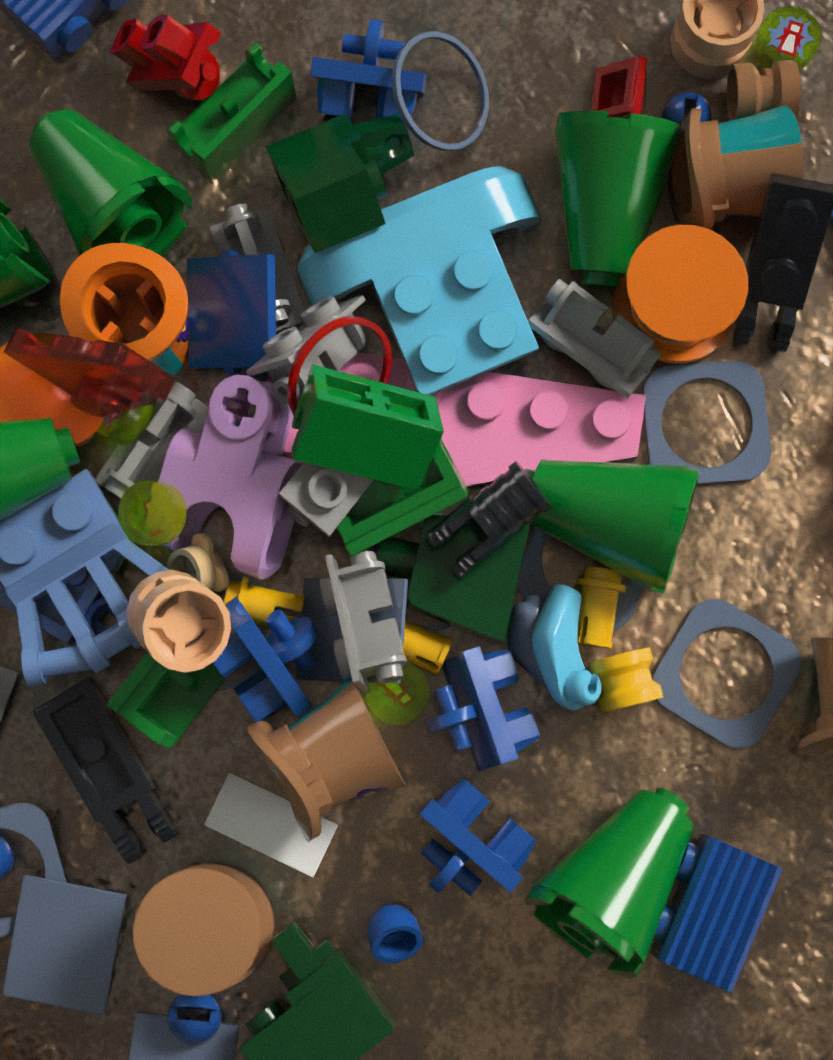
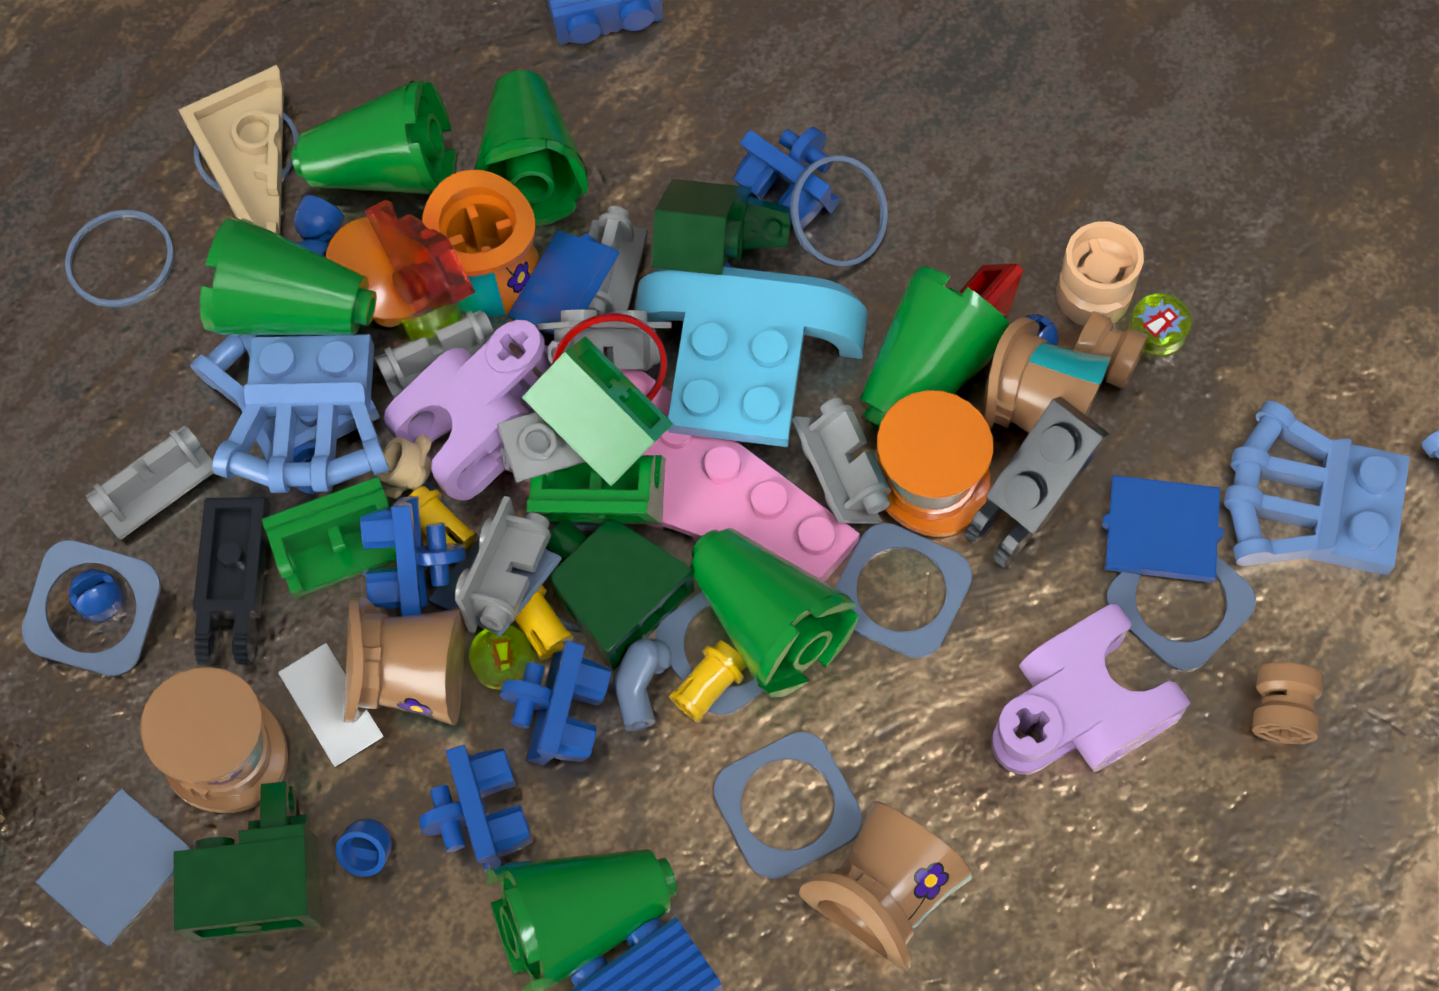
camera: 35 degrees right, 15 degrees down
sand blue window [2,874,126,1015] -> none
red hips [110,14,221,100] -> none
clear neon green tile [118,480,187,546] -> none
light nougat wheel [126,570,231,672] -> none
green hinge [167,42,297,182] -> none
blue hinge [168,994,222,1045] -> none
black hinge [424,461,553,581] -> none
medium azure arm [532,584,601,711] -> none
yellow wheel [588,647,663,713] -> none

